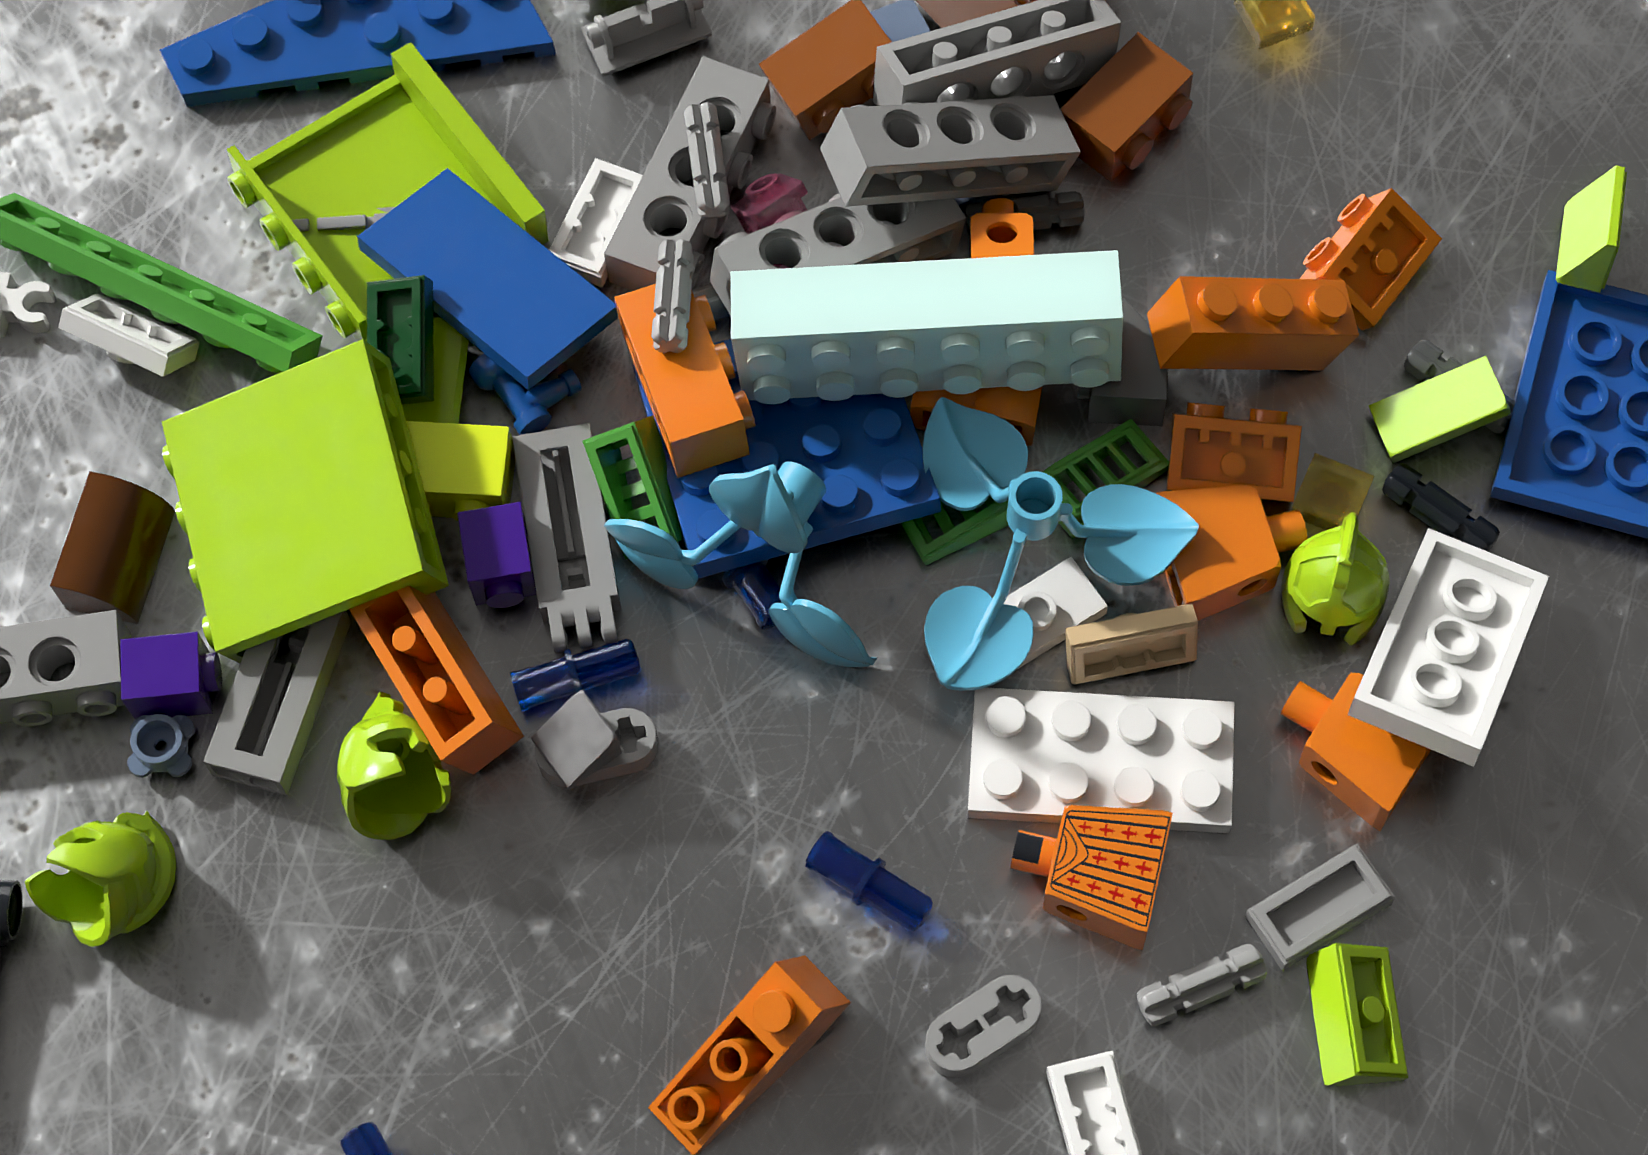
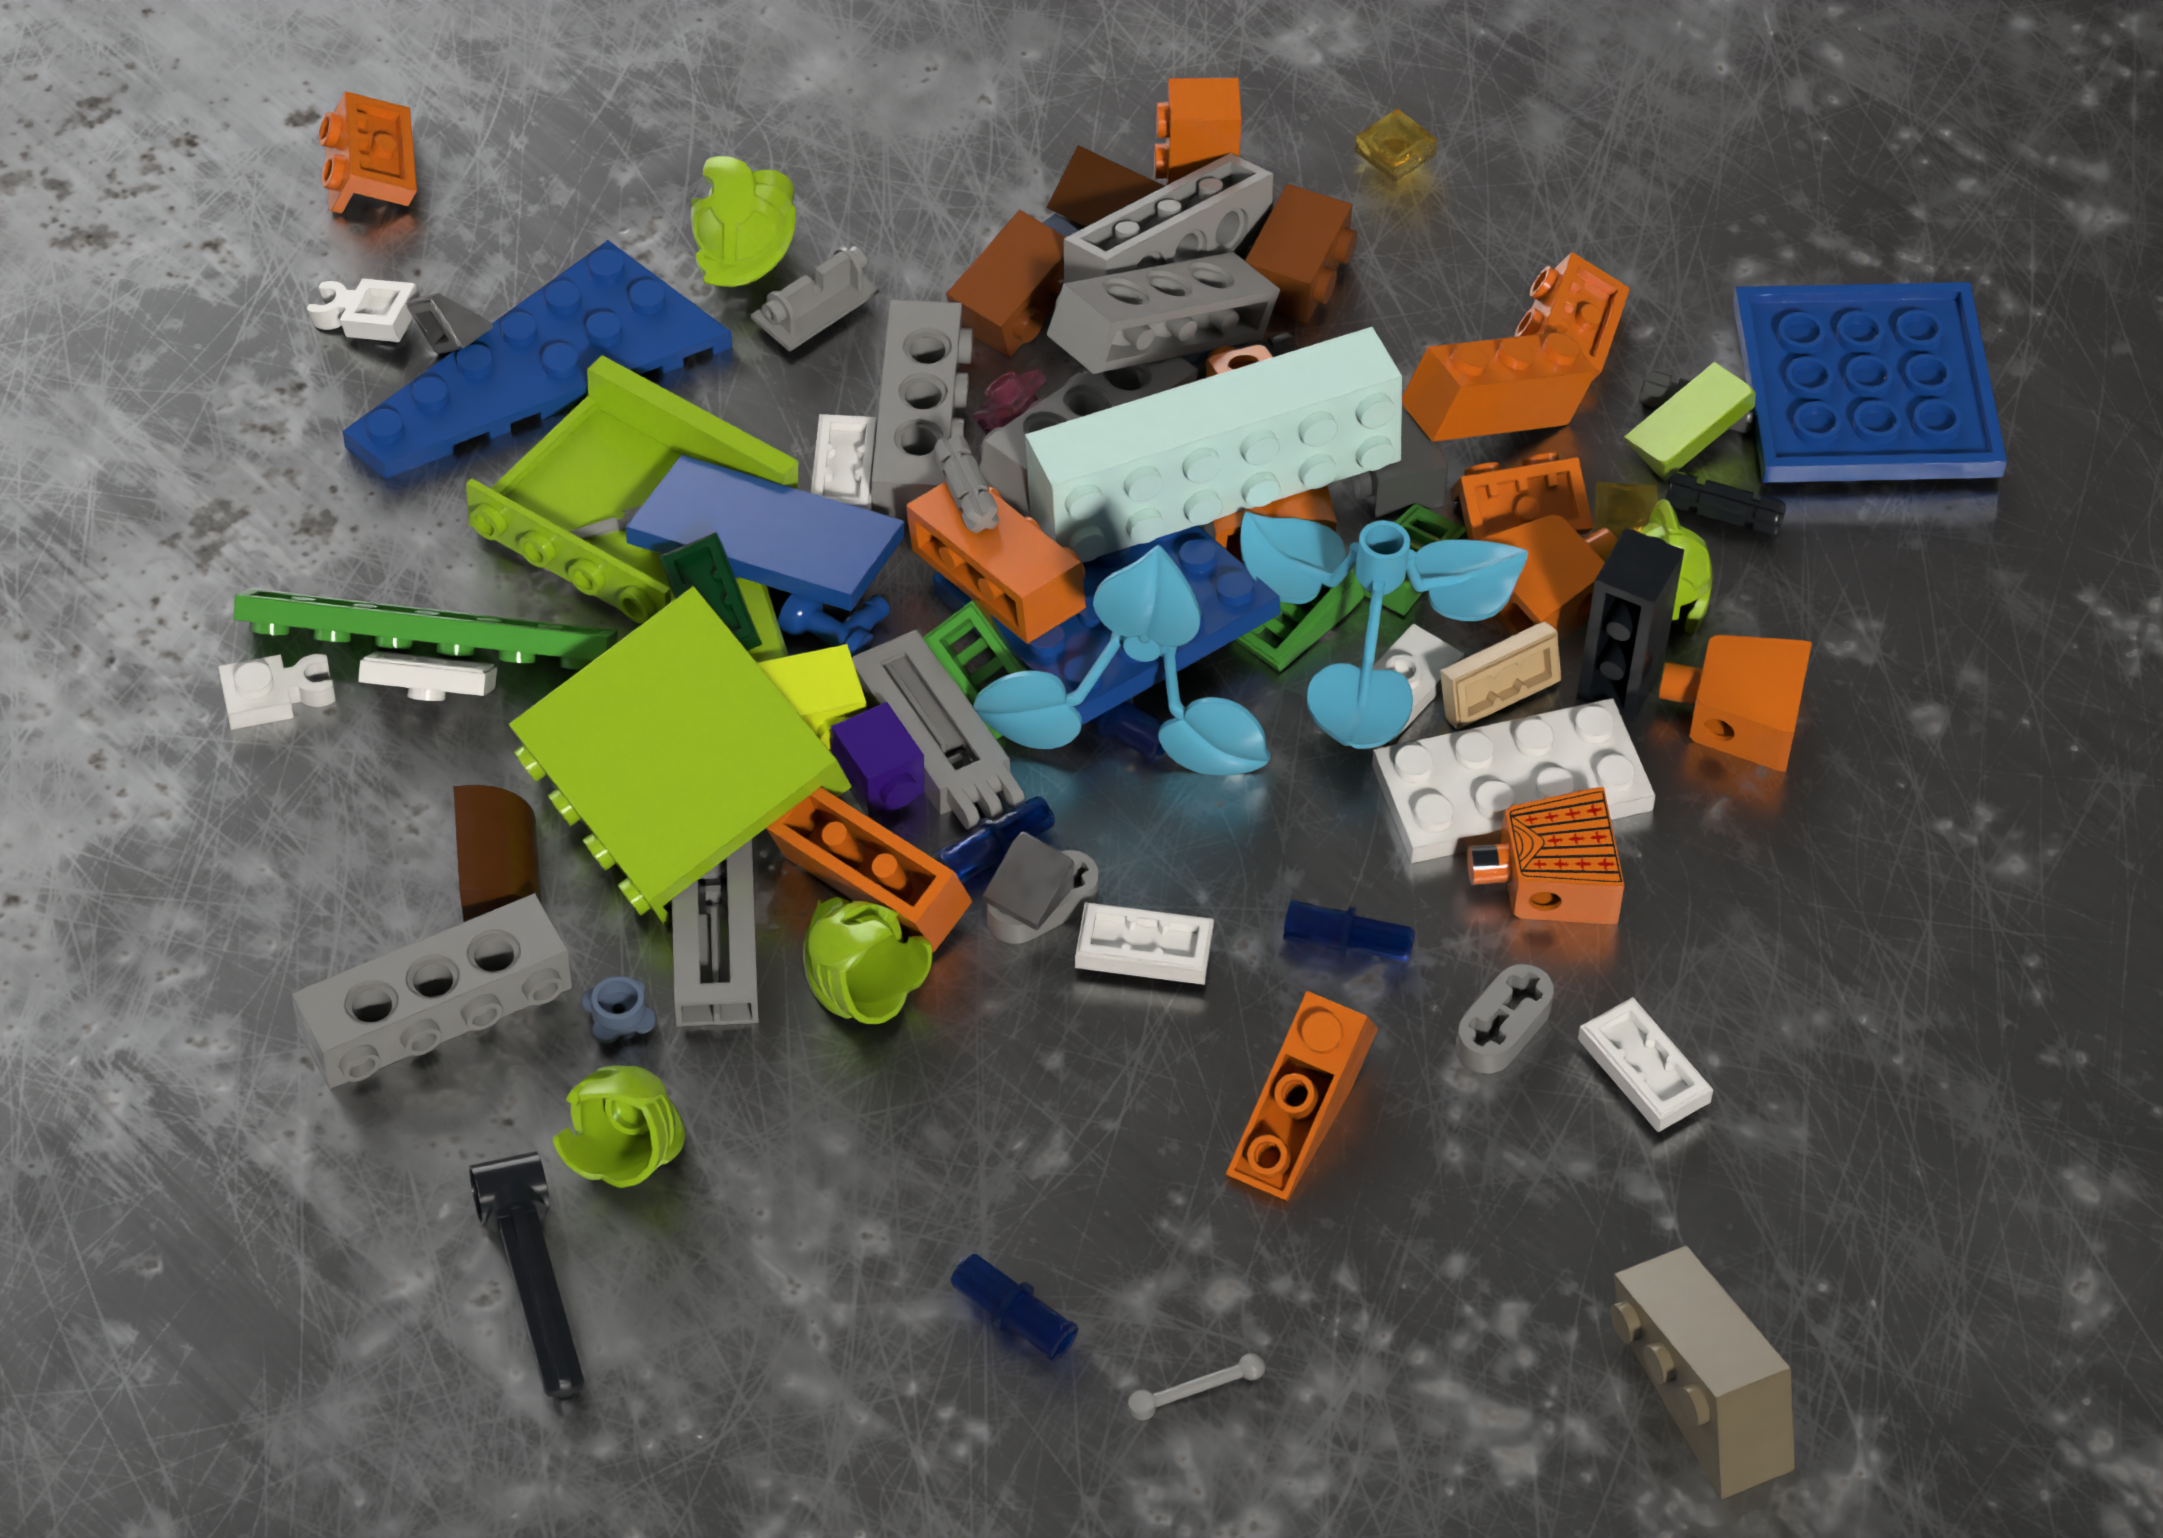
camera: 25 degrees left, 15 degrees down
dark purple brick [120,631,222,719] -> none
light grey axle [684,102,730,219] -> none
light grey axle [1137,944,1267,1026] -> none
light grey tile [1245,844,1395,971] -> none
lime slope [1306,943,1408,1086] -> none
white plate [1347,528,1549,767] -> none
slope [1556,165,1627,292] -> none
none -> white plate [1075,902,1214,985]
none -> black brick [1576,527,1684,721]

